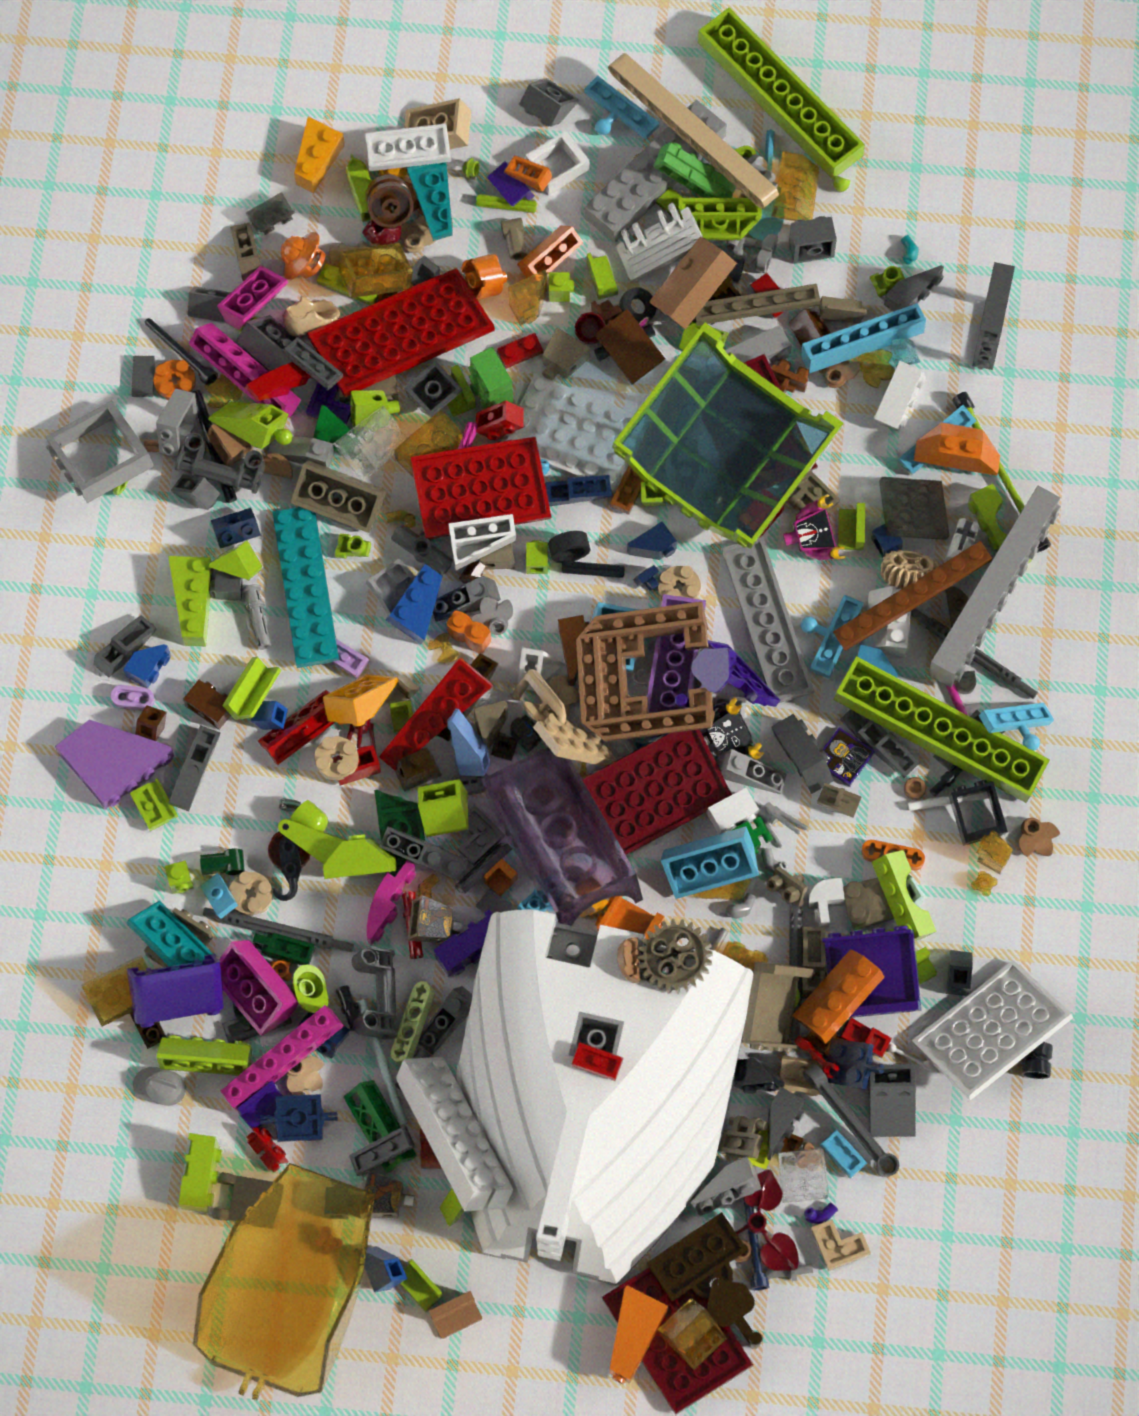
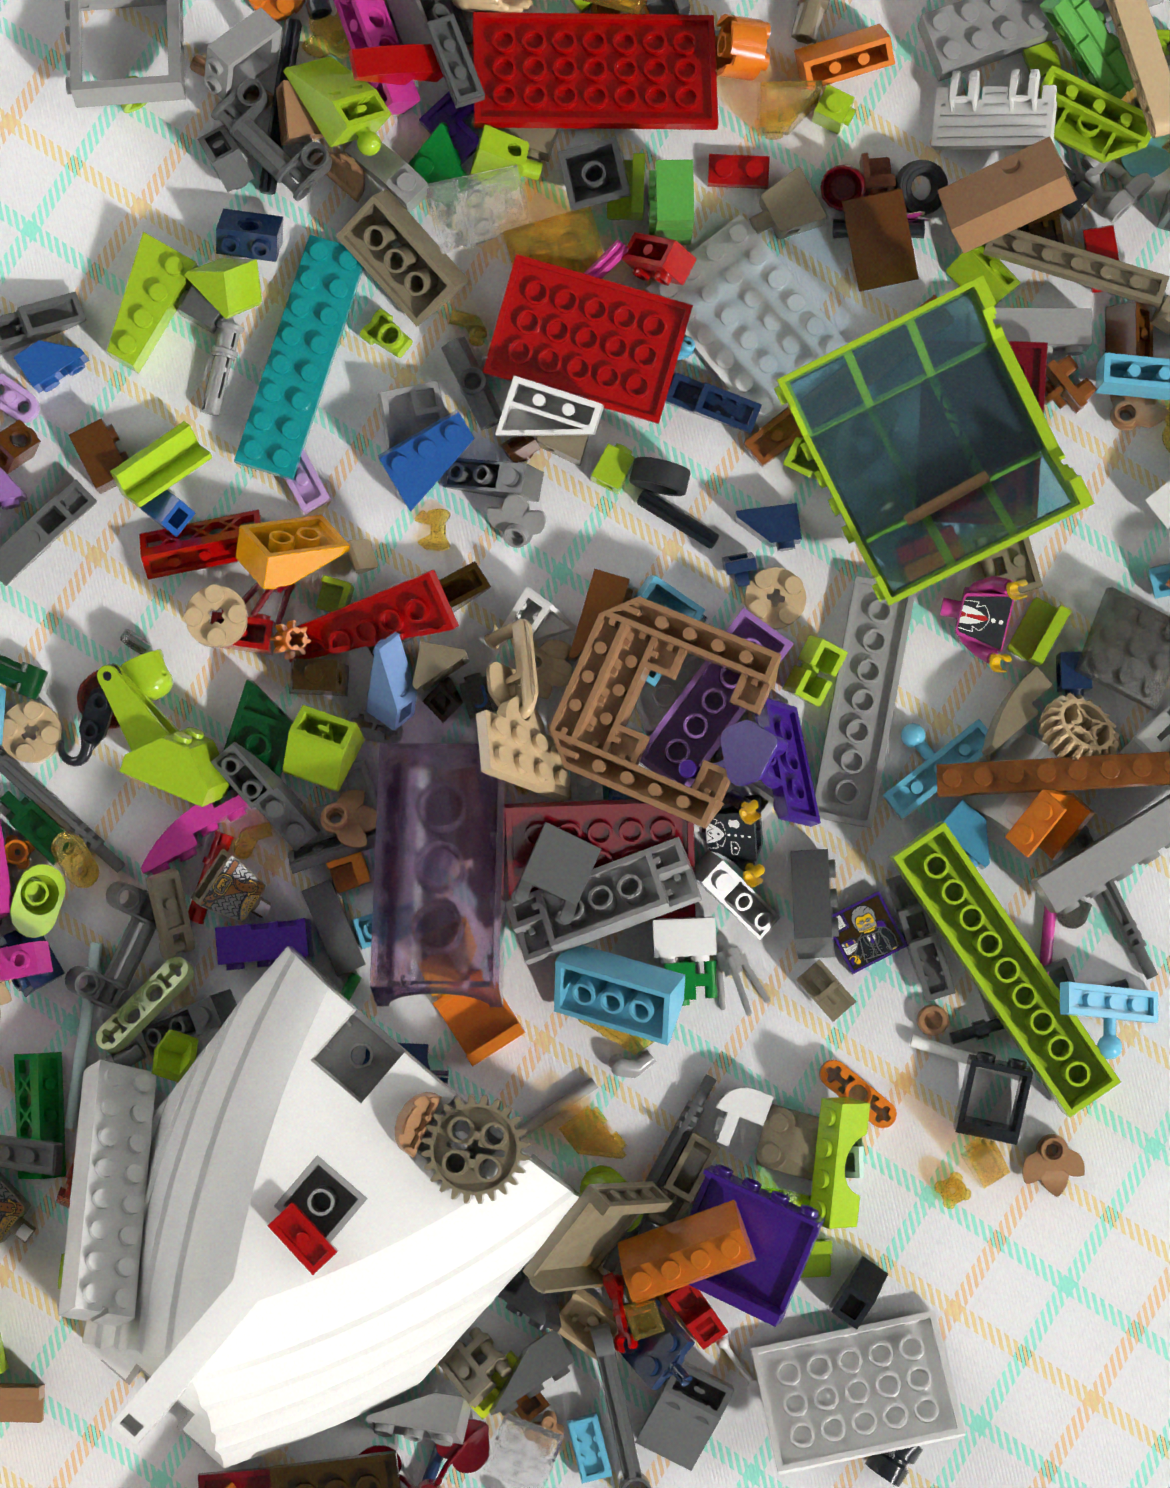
camera: 25 degrees right, 15 degrees up
black pin [336,985,360,1031] -> none
orange brick [446,611,491,653] -> none
lime panel [586,252,618,300] -> none
light grey arm [761,848,788,874] -> none
dark tan hips [766,867,808,907] -> none
dark tan plate [945,586,969,627] -> none
none -> clear yellow plate [51,831,99,888]
none -> dark tan plate [145,868,195,960]
none -> lime panel [151,1030,198,1083]
none -> orange gear [270,620,311,659]
none -> medium nougat plate [320,790,383,848]
none -> light grey slope [505,837,702,965]
none -> dark grey flag [511,822,601,925]
none -> clear yellow slope [624,1300,665,1341]
none -> lime piece [782,635,848,707]
none -> medium nougat bar [903,470,990,526]
none -> dark tan slope [982,666,1053,757]
none -> orange panel [1005,789,1095,860]

